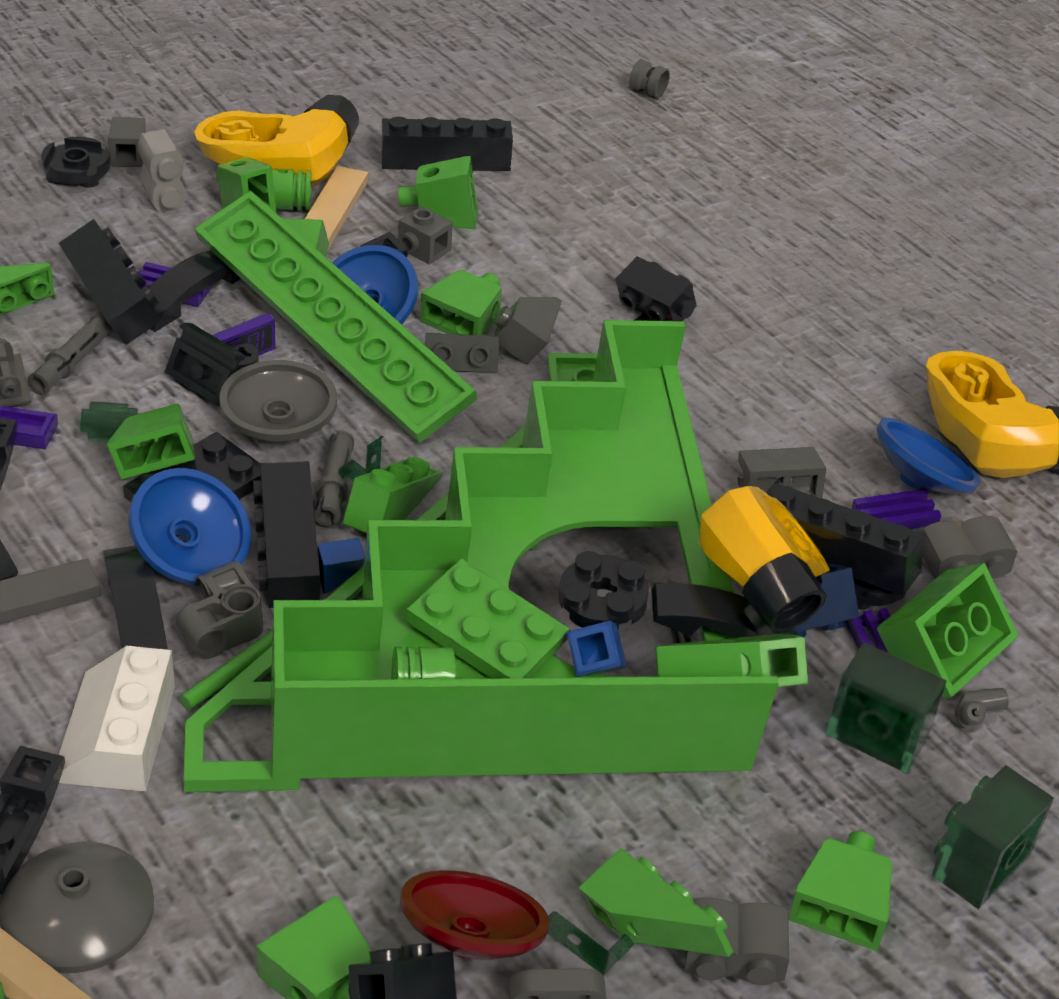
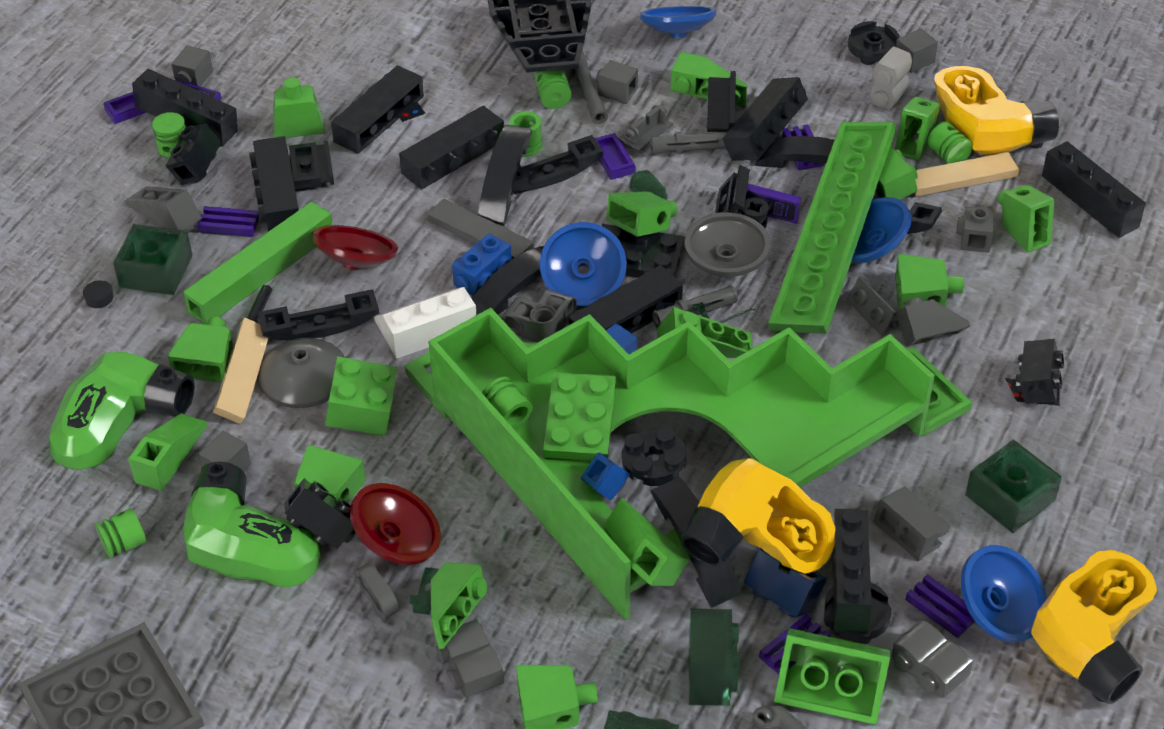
camera: 65 degrees right, 5 degrees up
none -> bright green brick [325,356,398,436]
none -> blue brick [452,233,512,296]
none -> black panel [707,71,736,132]
none -> clear green brick [965,439,1062,533]

